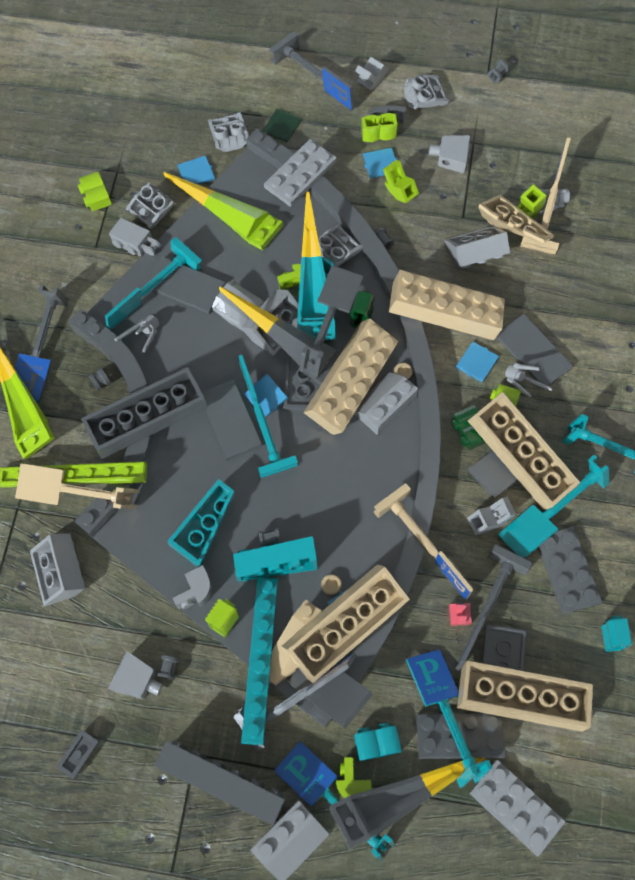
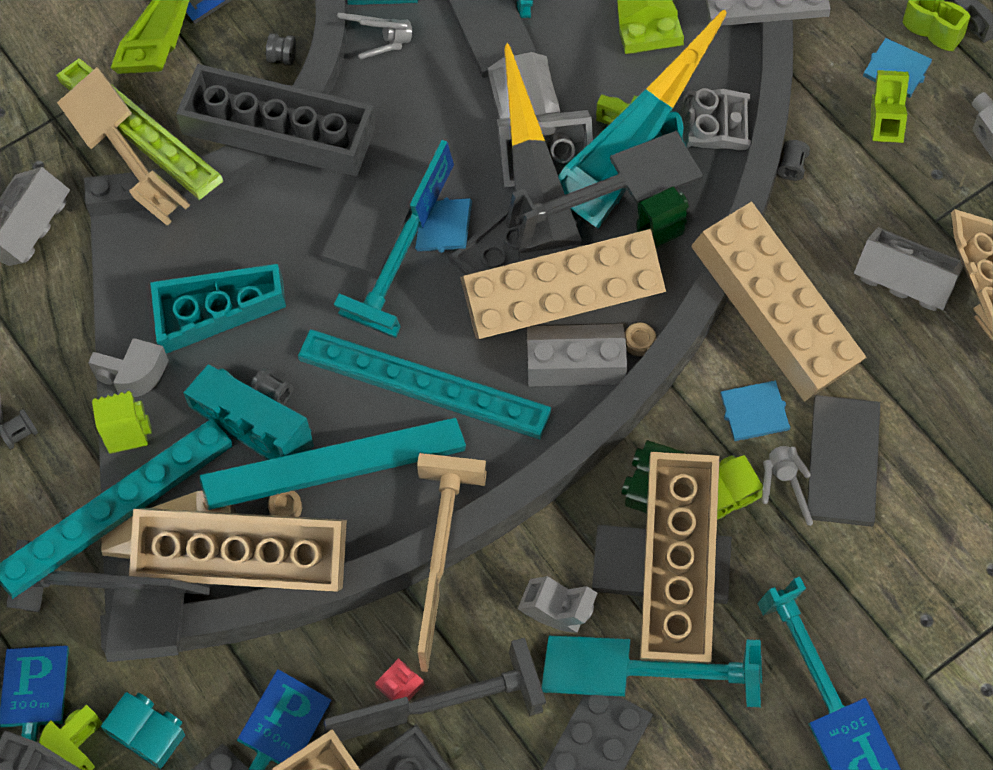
camera: 45 degrees right, 5 degrees down
none -> teal tile [199,418,466,510]
none -> teal tile [298,329,551,440]

